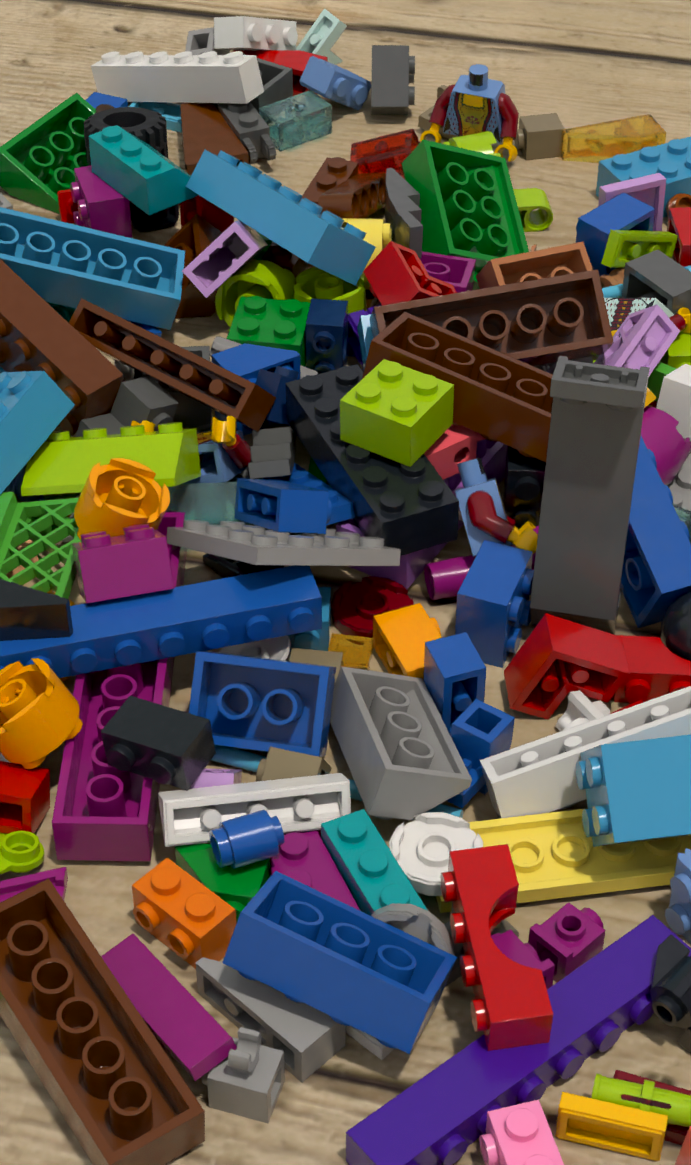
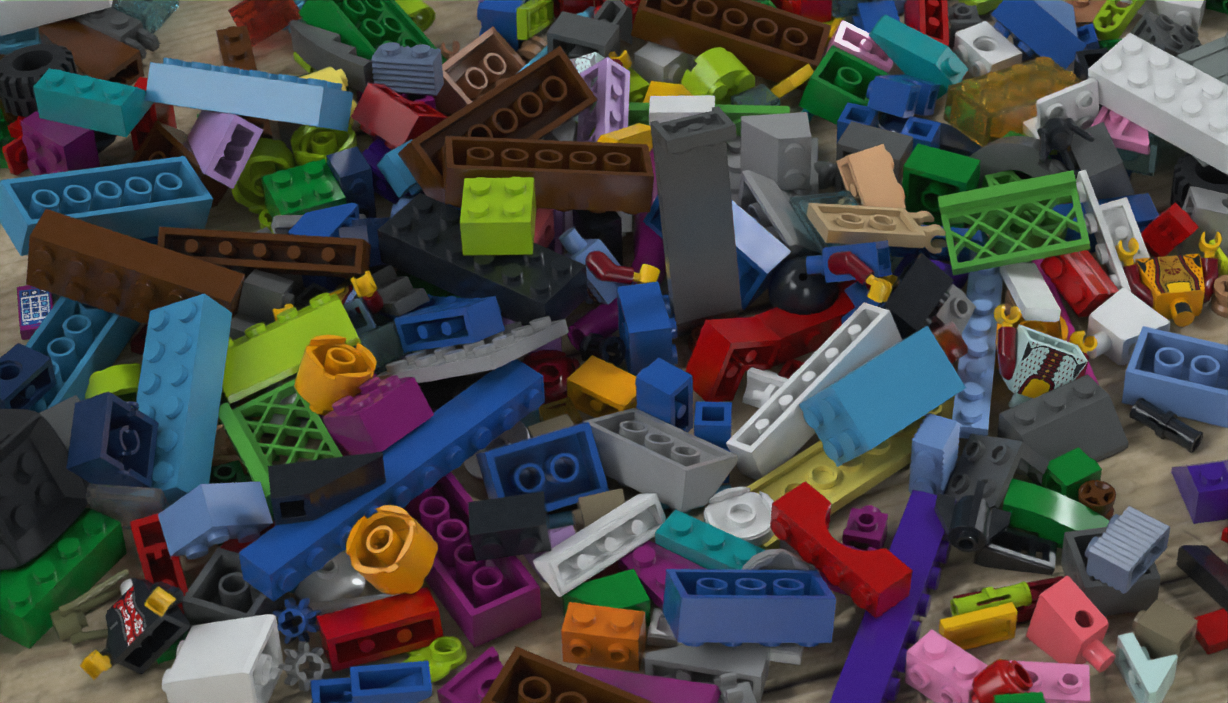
camera: 30 degrees left, 0 degrees up
blue brick [209,809,285,869] -> none
reddish brown beam [318,172,386,218] -> none
none -> sand blue brick [371,42,444,96]
none -> black bush [579,333,626,367]

